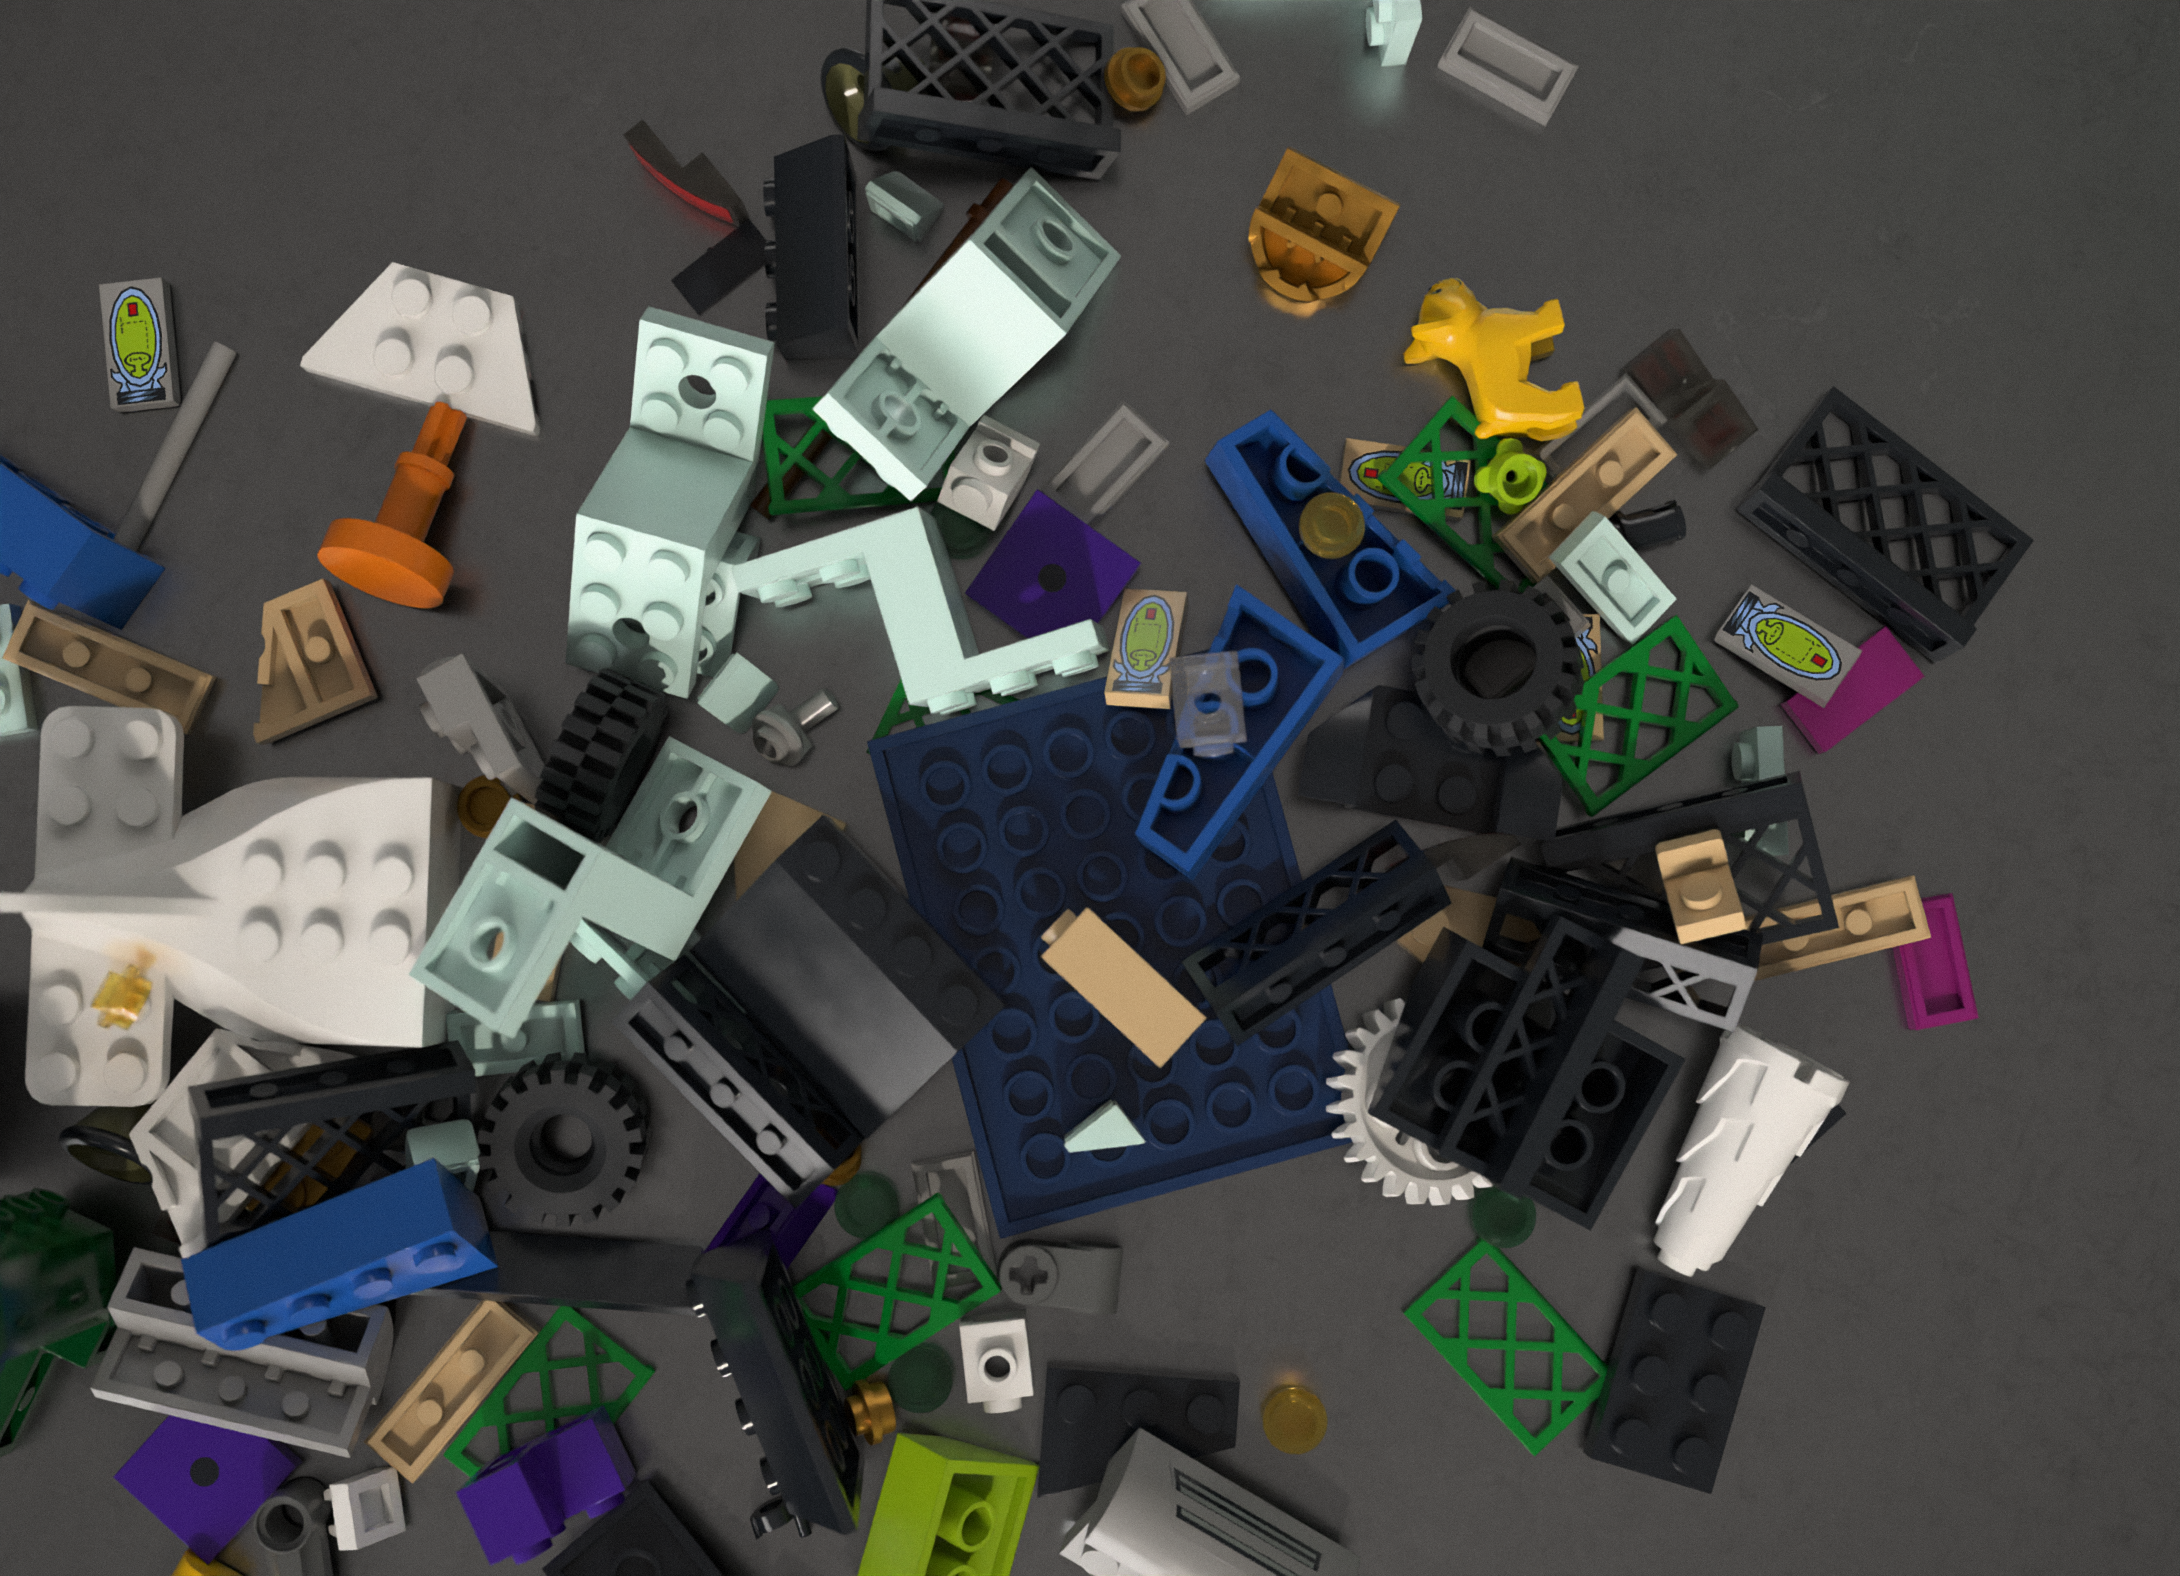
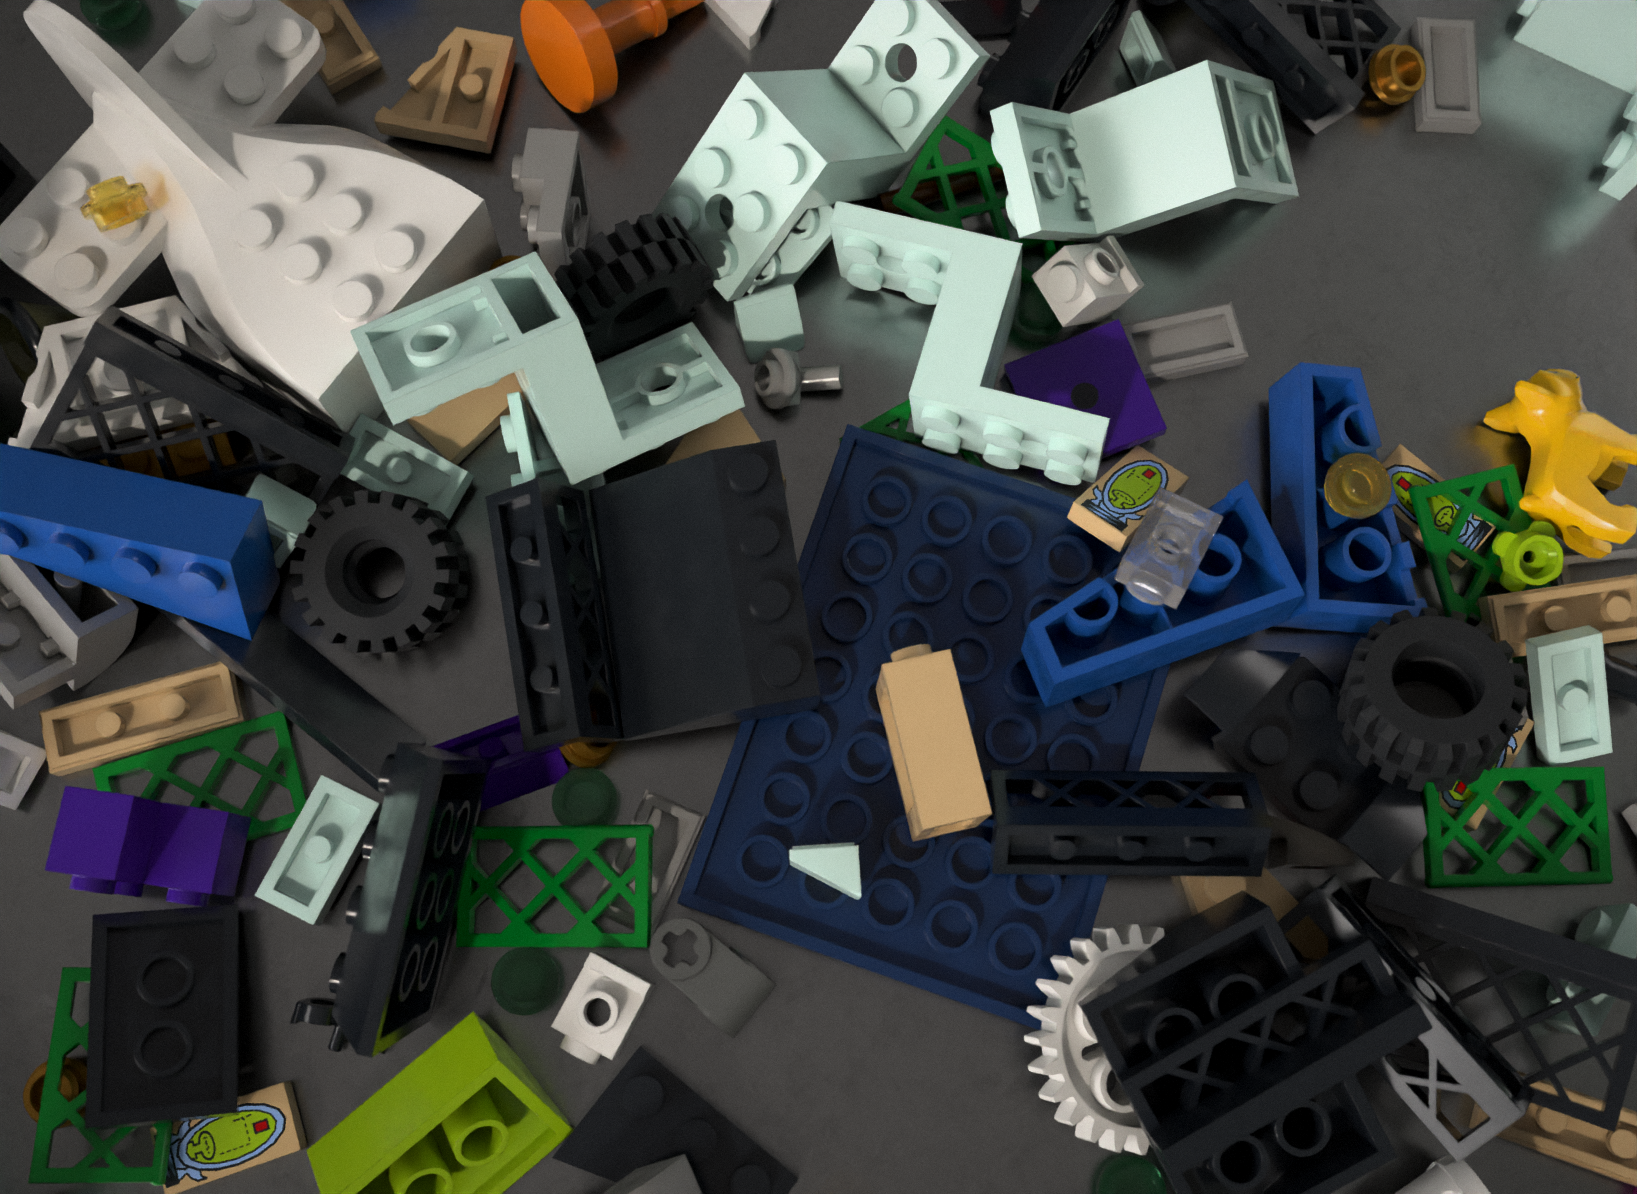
camera: 35 degrees right, 10 degrees down
pearl gold plate [844,1379,896,1446] -> none
pearl gold slope [1249,147,1401,301] -> none
tan bracket [1655,829,1747,944] -> none
none -> light aqua plate [255,775,382,926]

